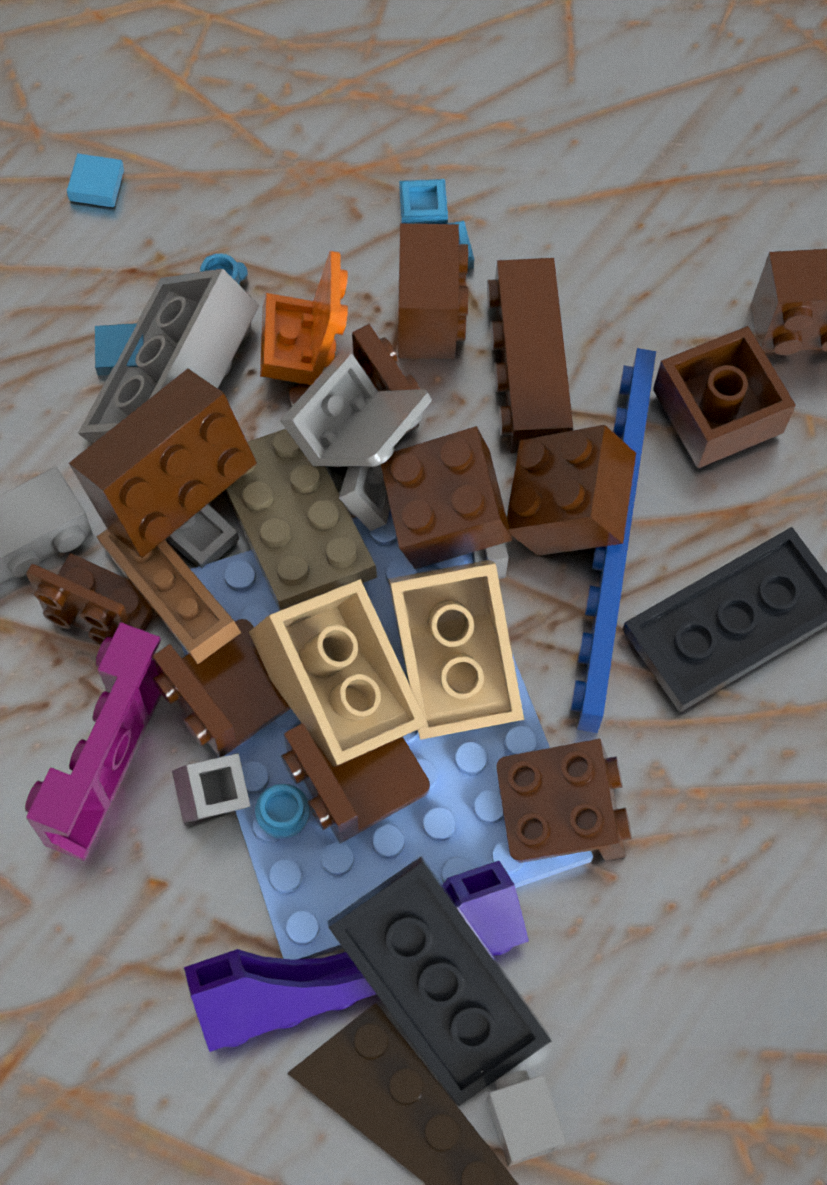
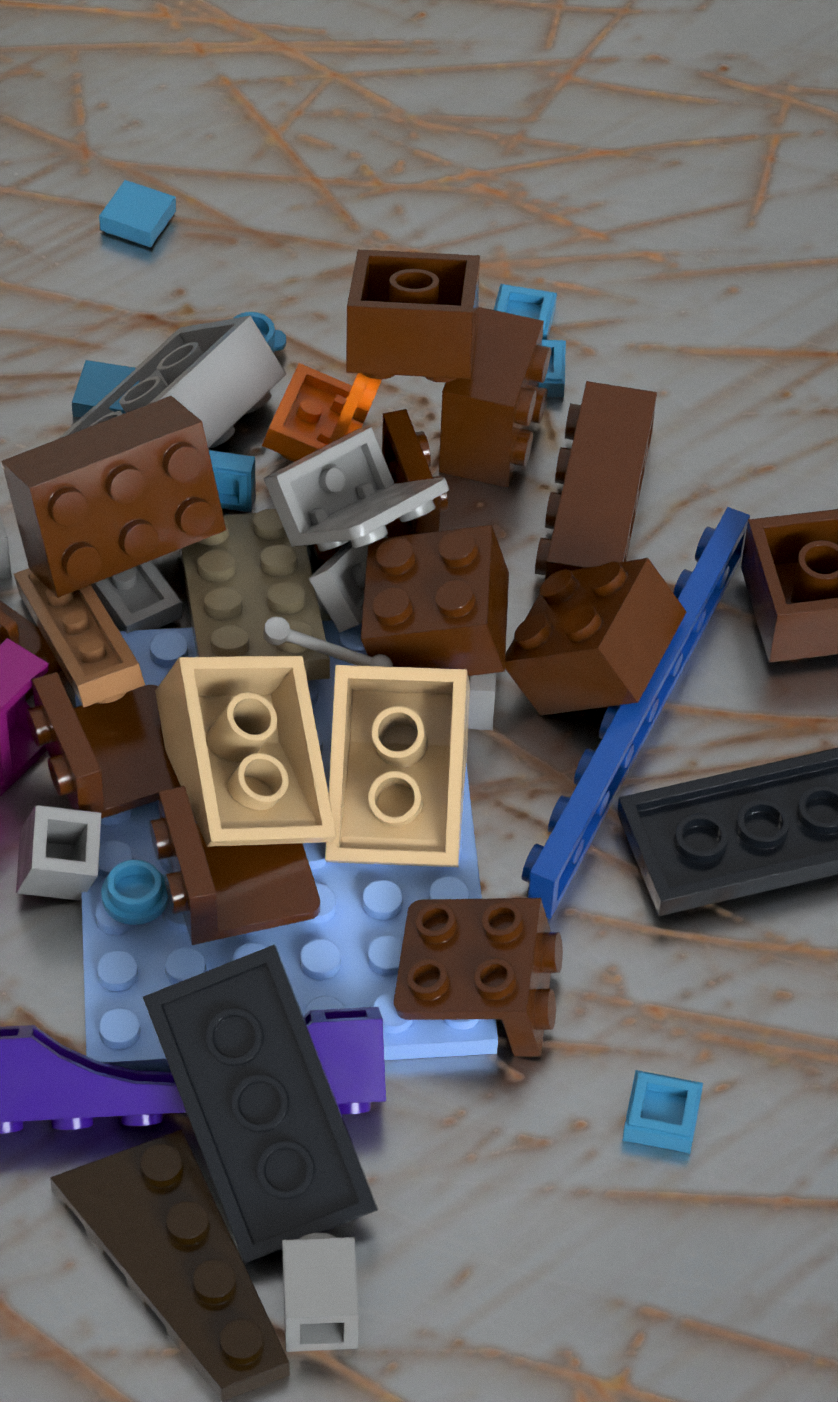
camera: 15 degrees right, 15 degrees down
none -> dark azure tile [209,450,256,512]
none -> light grey hinge [263,616,393,667]
none -> reddish brown brick [346,249,480,382]
none -> dark azure tile [622,1070,703,1154]

